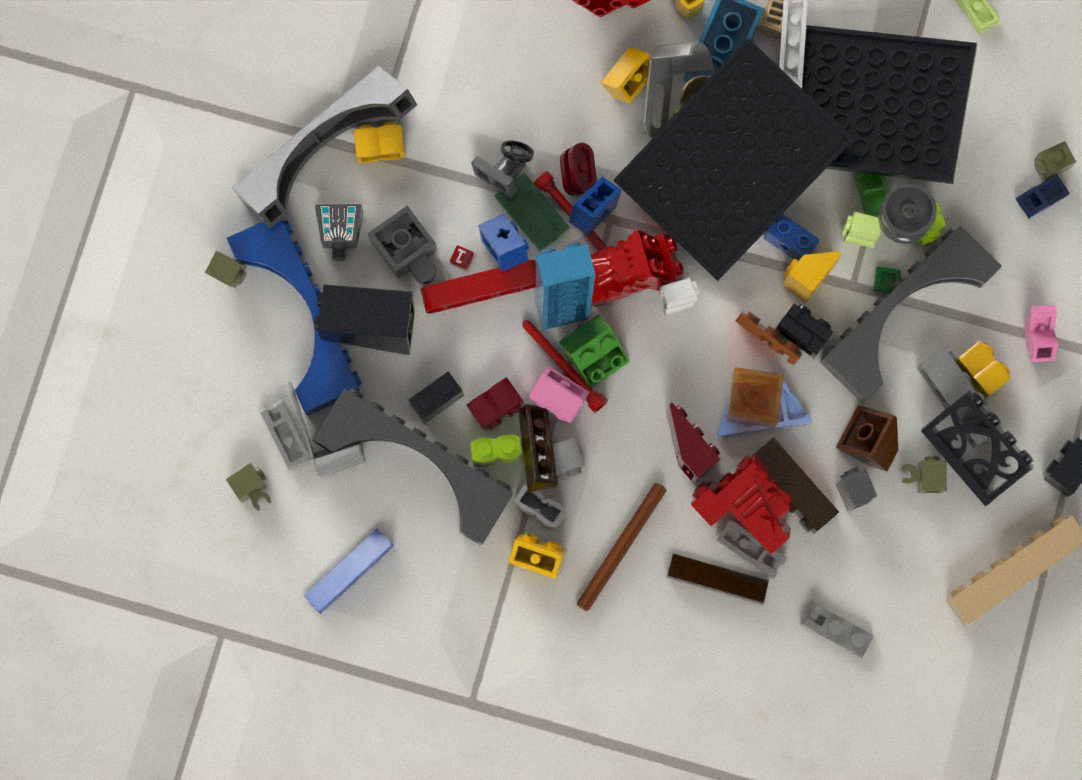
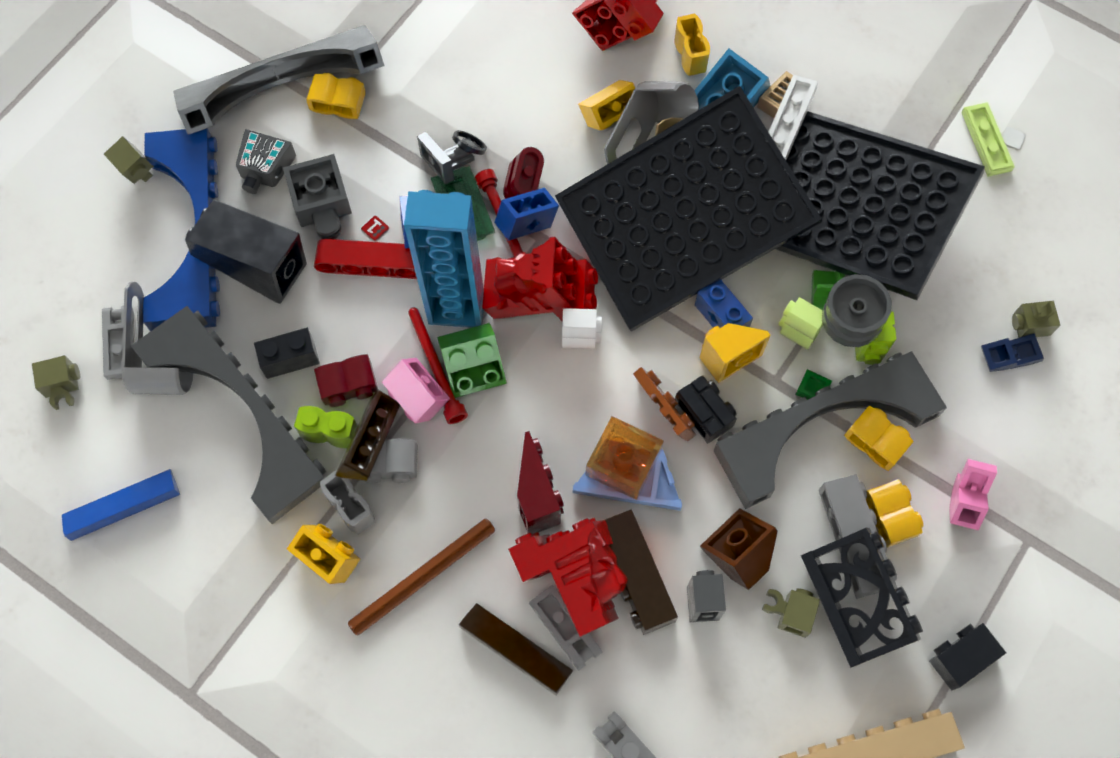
camera: 20 degrees right, 10 degrees down
none -> yellow brick [844,406,914,471]

